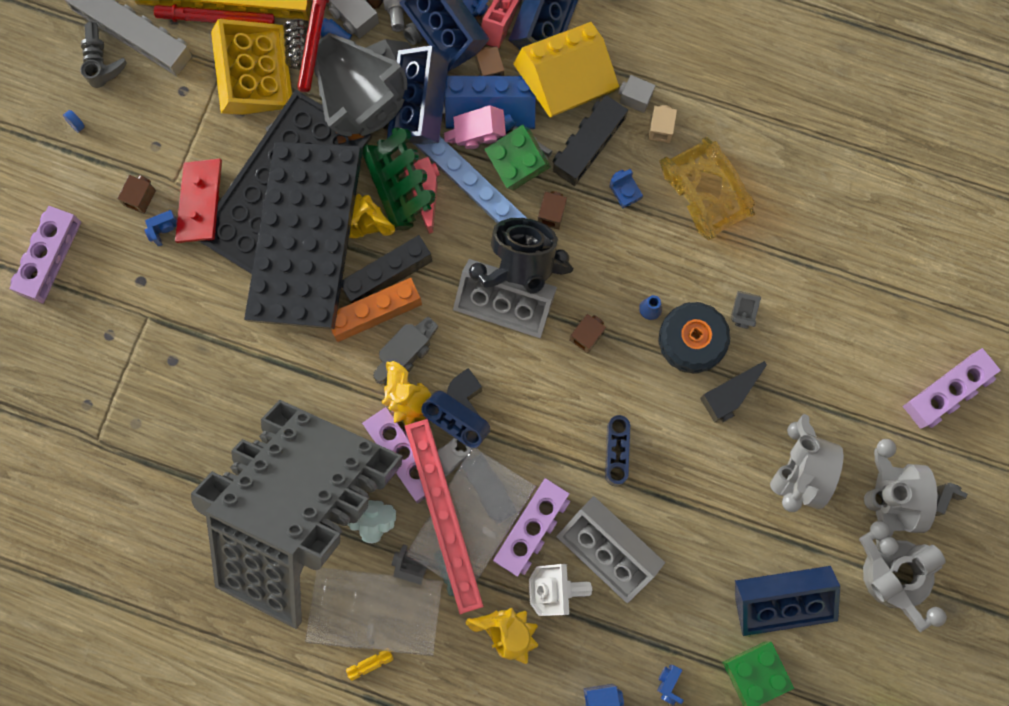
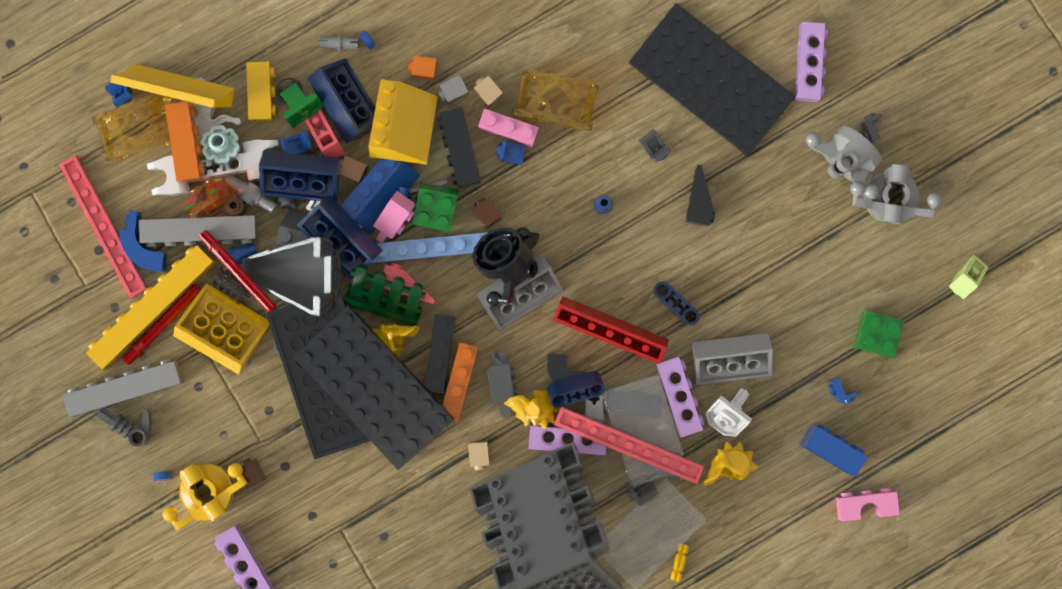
camera: 50 degrees left, 10 degrees up
blue bracket [144,210,177,247] -> none
piece [175,158,222,243] -> none
light aqua plant [347,500,396,543] -> none
reddish brown brick [569,314,606,354] -> none
black wheel [658,302,731,374] -> none
dark blue slope [735,566,840,636] -> none
light grey piece [770,414,844,512] -> none
none -> yellow piece [163,463,248,530]
none -> orange brick [408,56,437,81]
none -> tan brick [468,441,490,470]
none -> bright pink arch [478,109,539,148]
none -> red brick [553,296,669,364]
none -> black plate [629,3,796,157]

